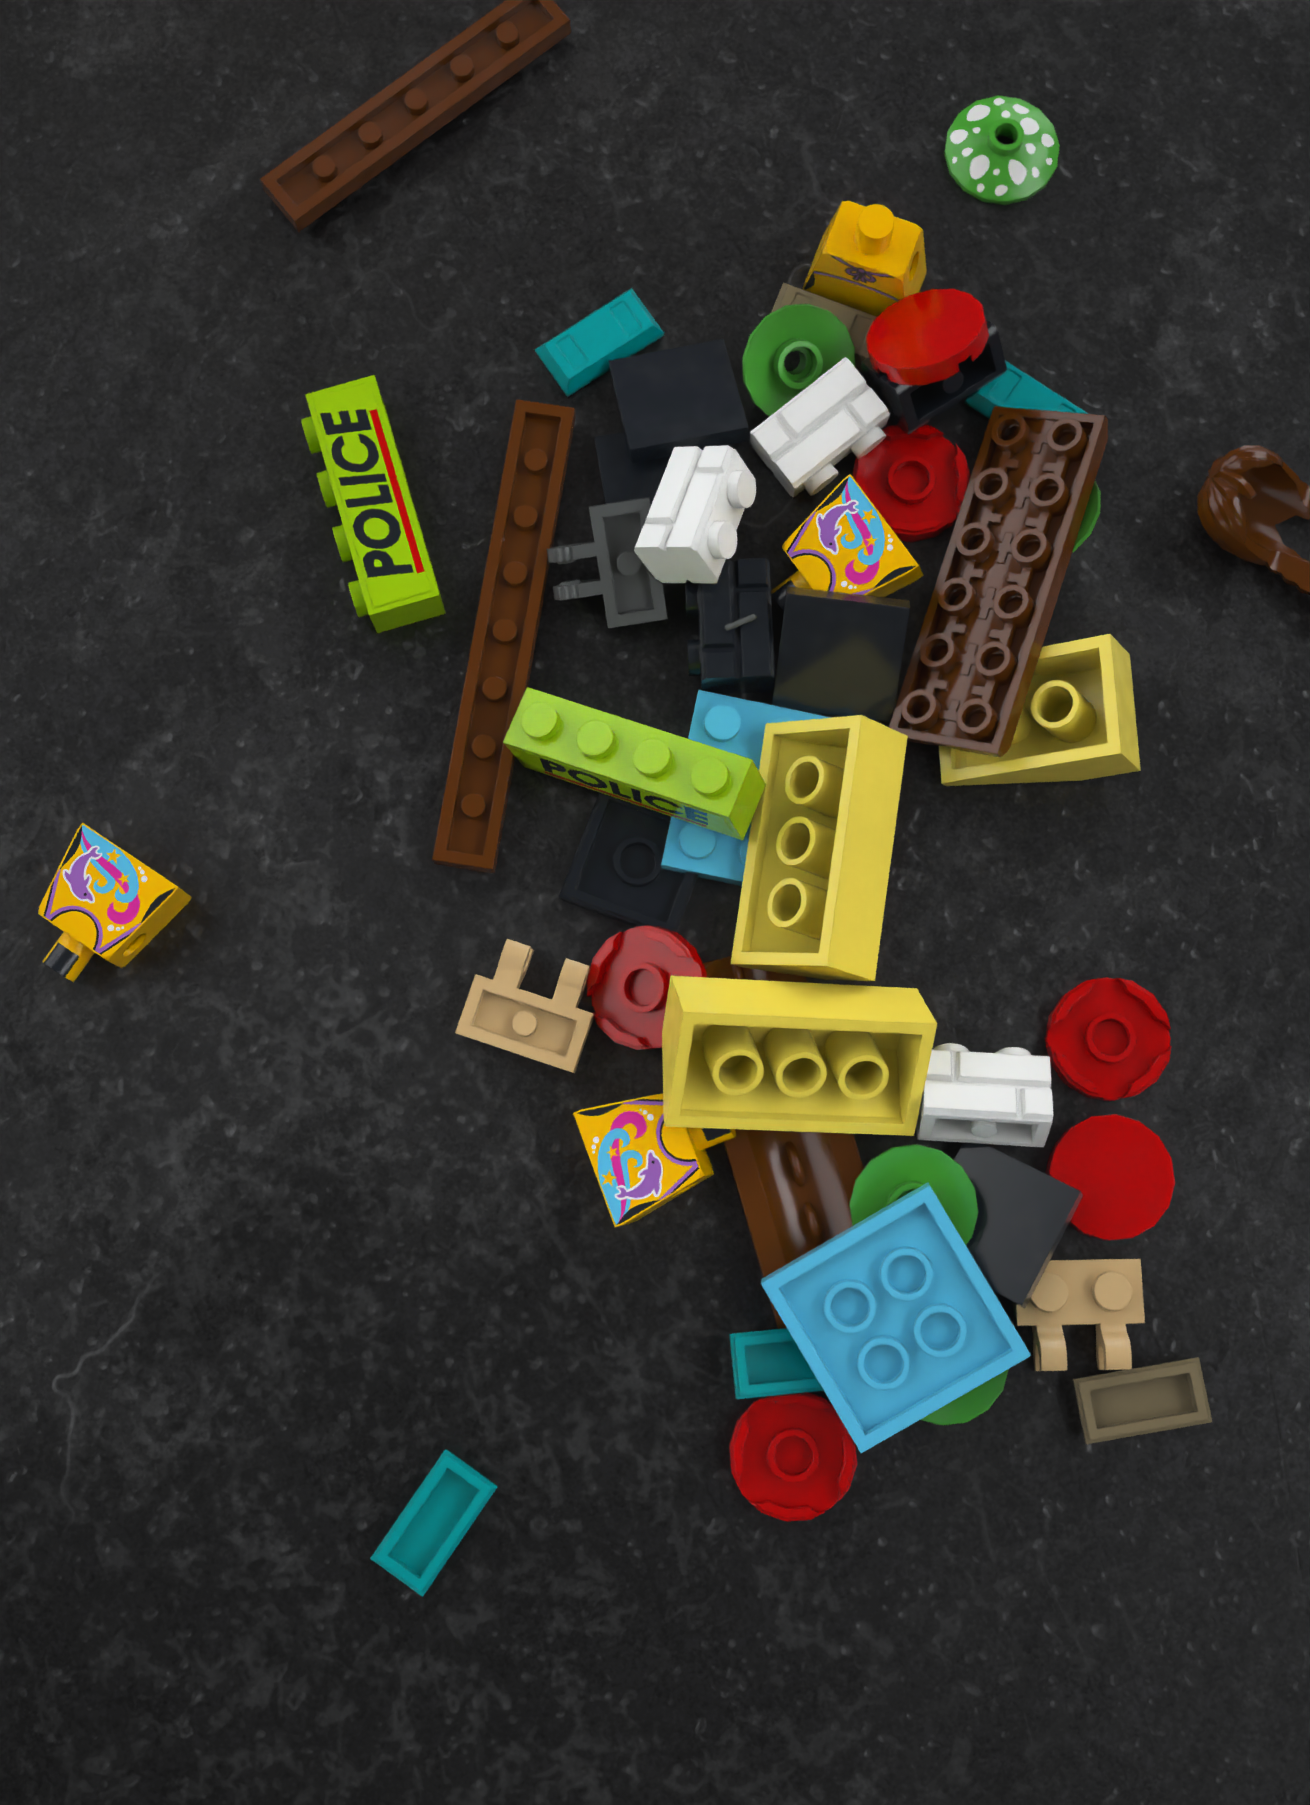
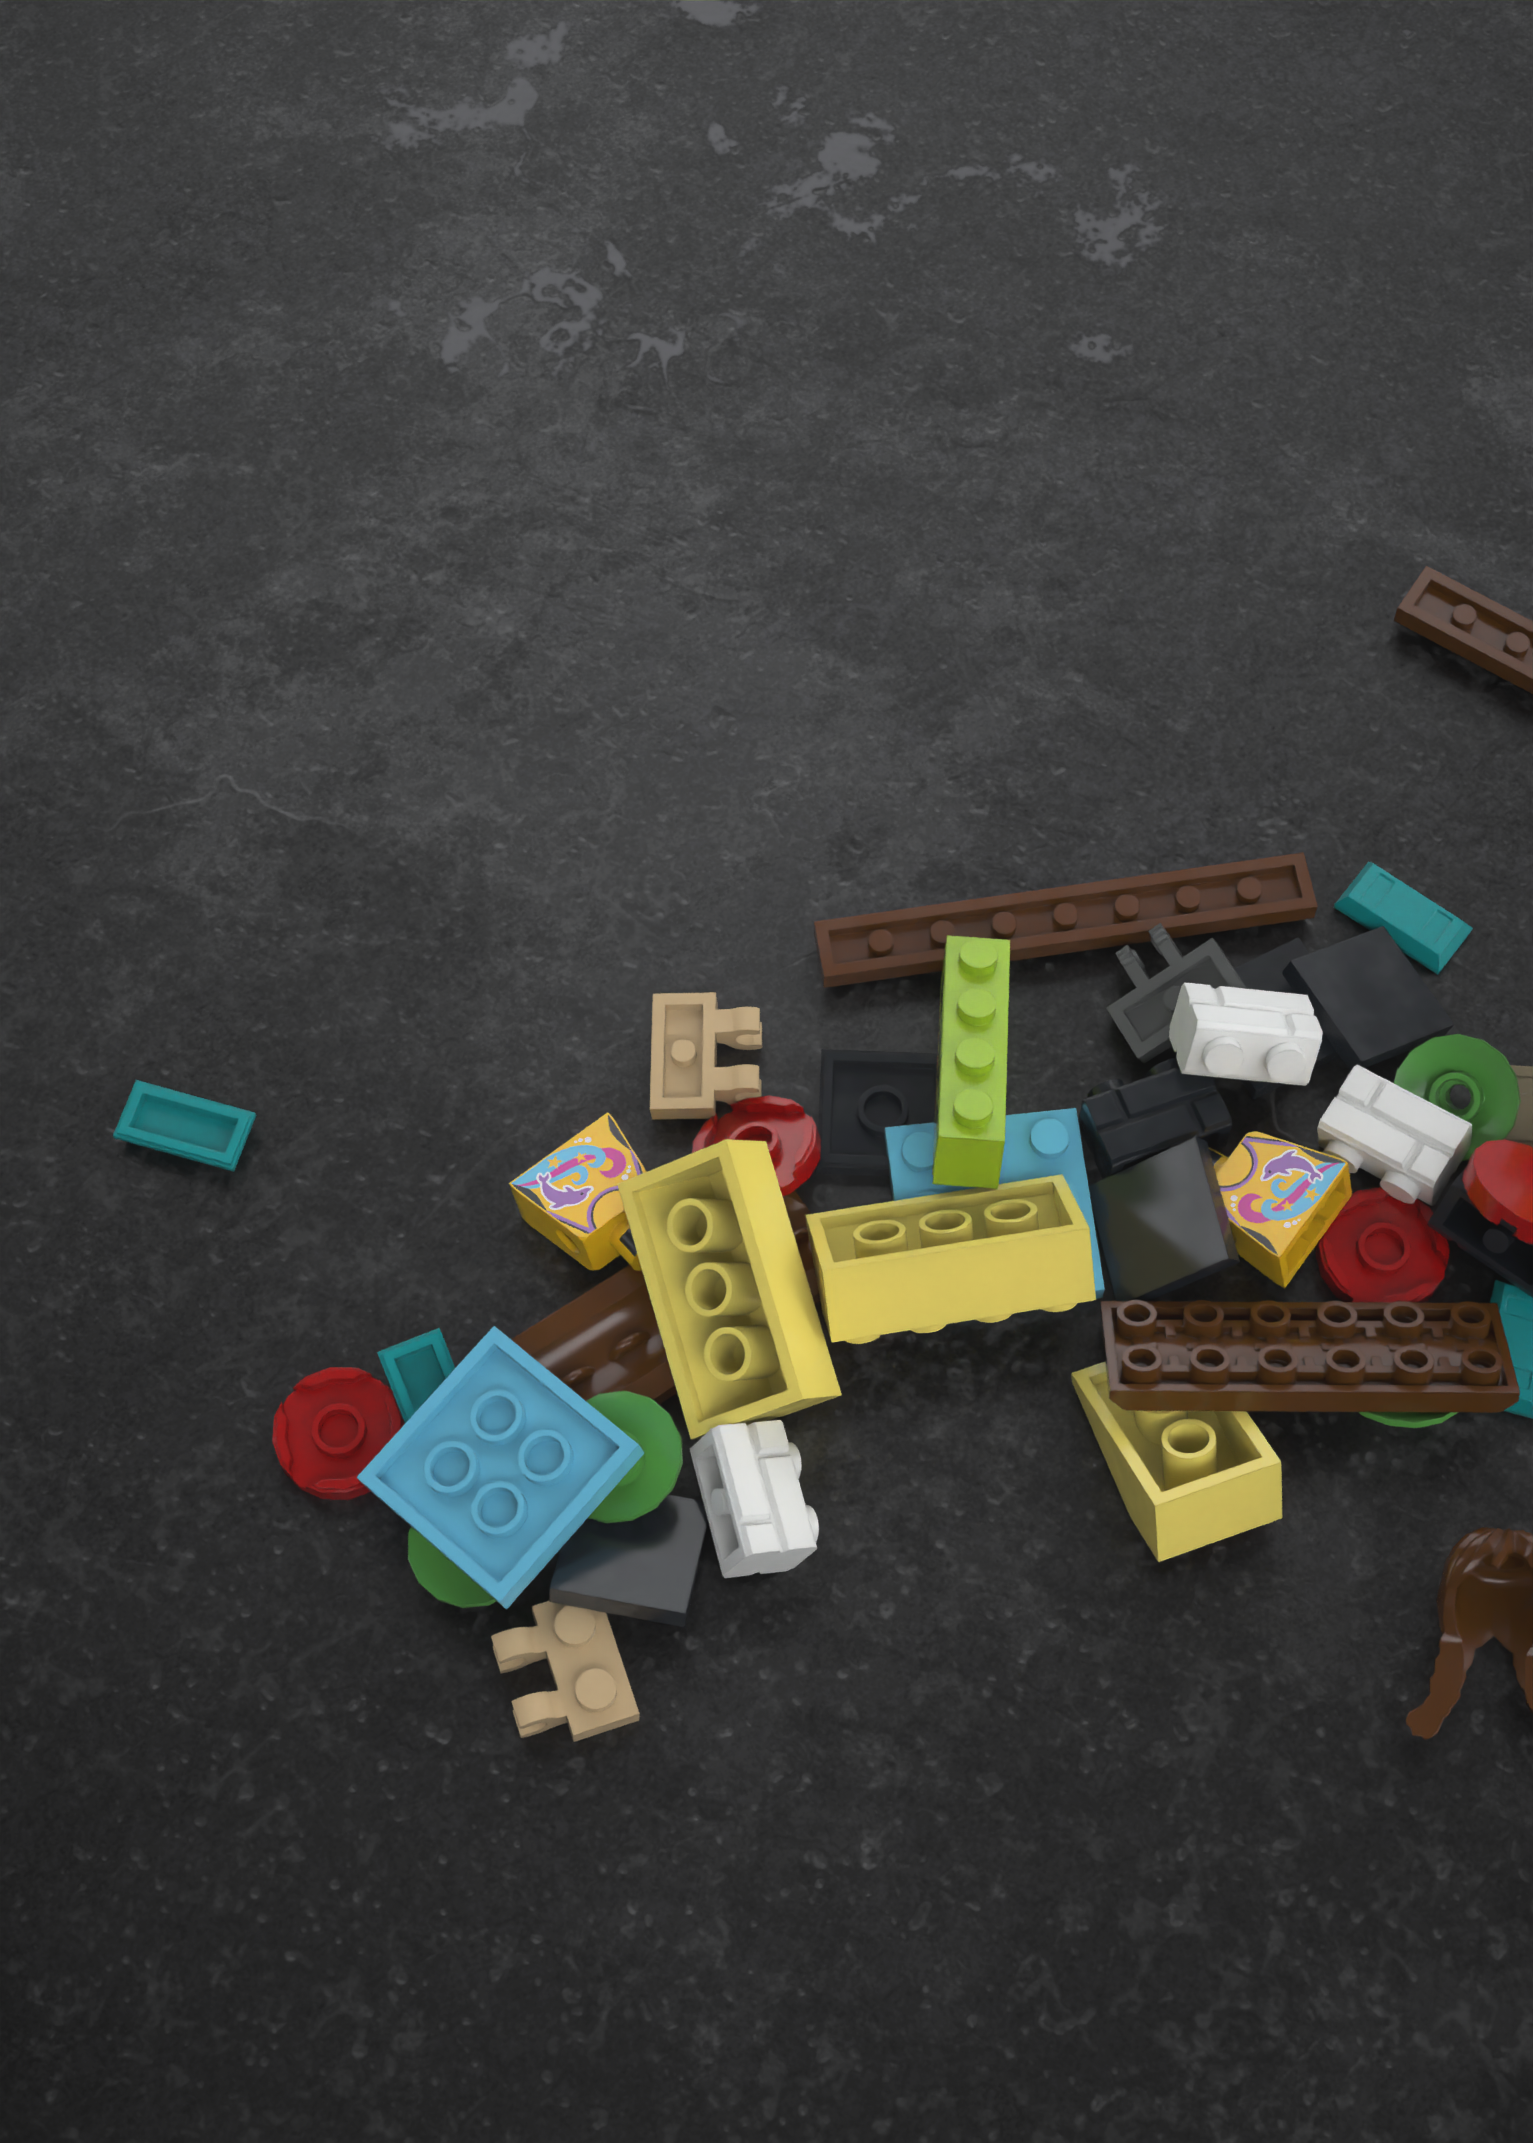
camera: 70 degrees right, 15 degrees down
torso [38,823,192,982] -> none
lime brick [301,375,446,633] -> none
dark grey piece [725,614,757,631] -> none
red tile [1045,977,1172,1102] -> none
red tile [1045,1114,1175,1241] -> none
dark tan tile [1073,1357,1212,1444] -> none

